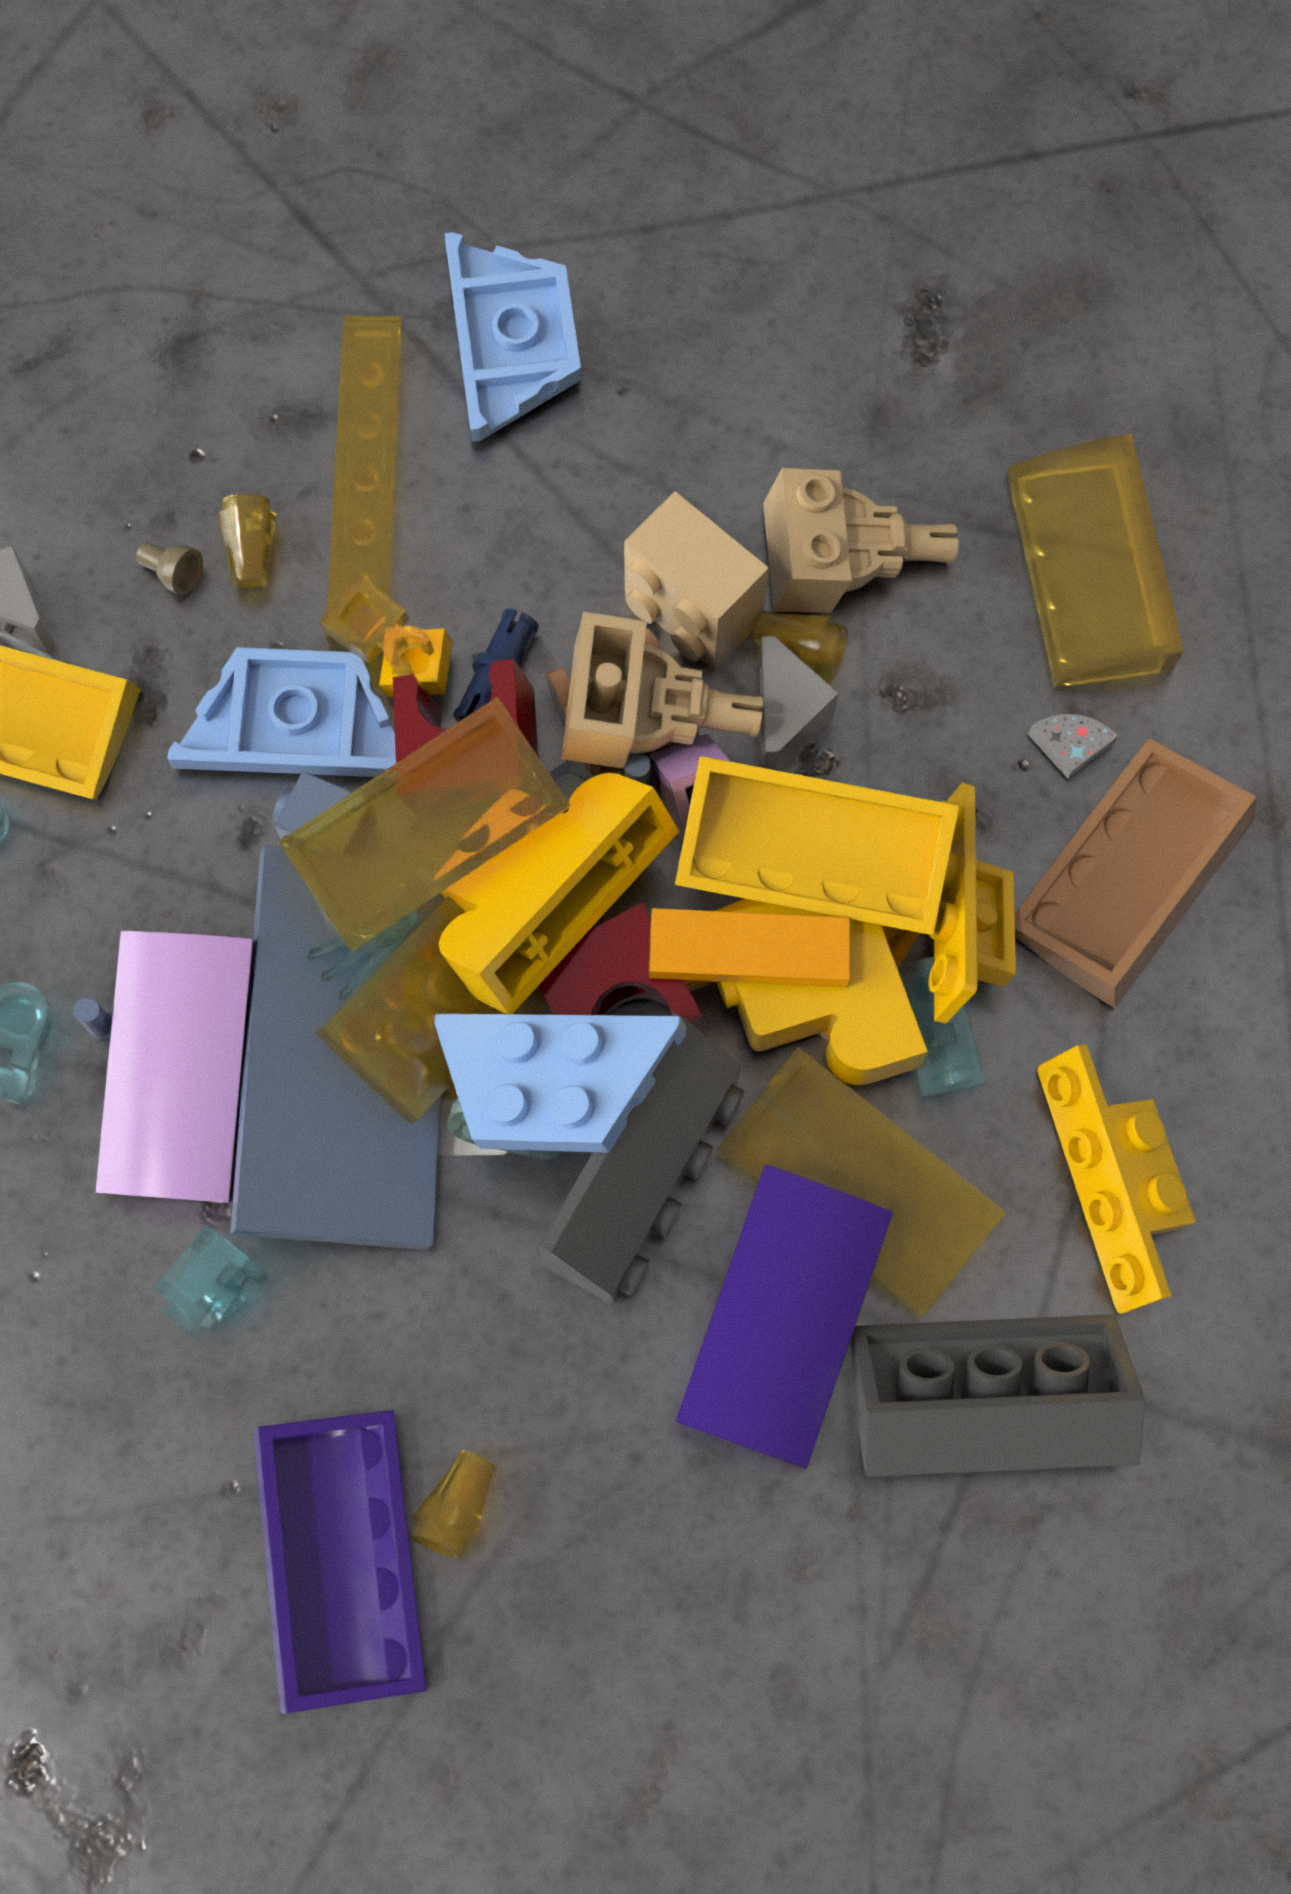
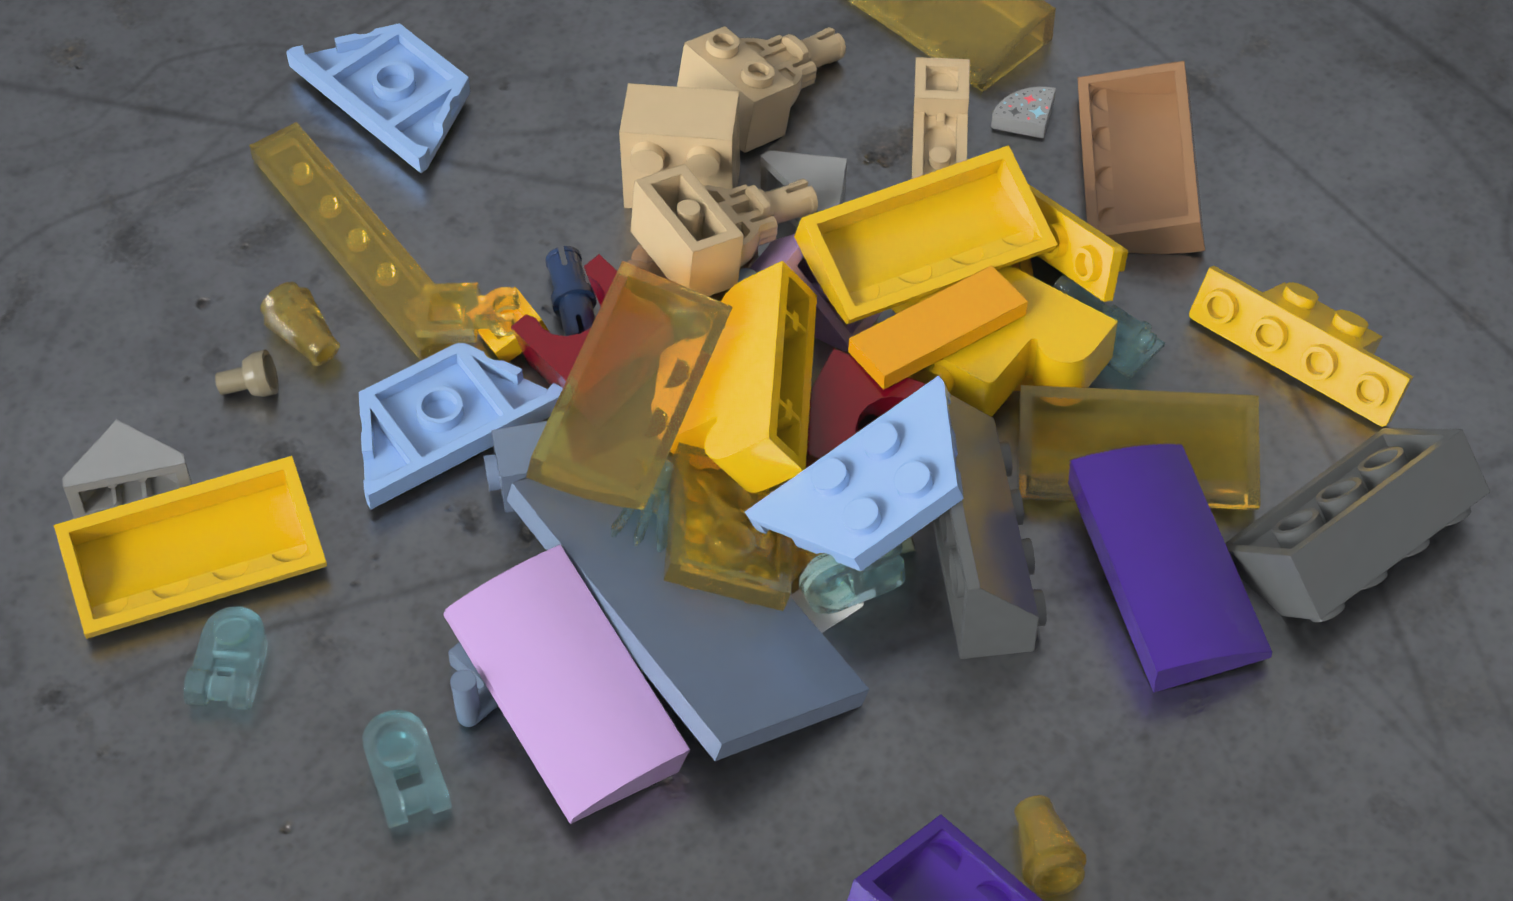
camera: 35 degrees left, 20 degrees down
clear light blue brick [154,1225,268,1337] -> none
clear yellow cone [753,610,848,675] -> none
none -> tan slope [911,57,970,179]

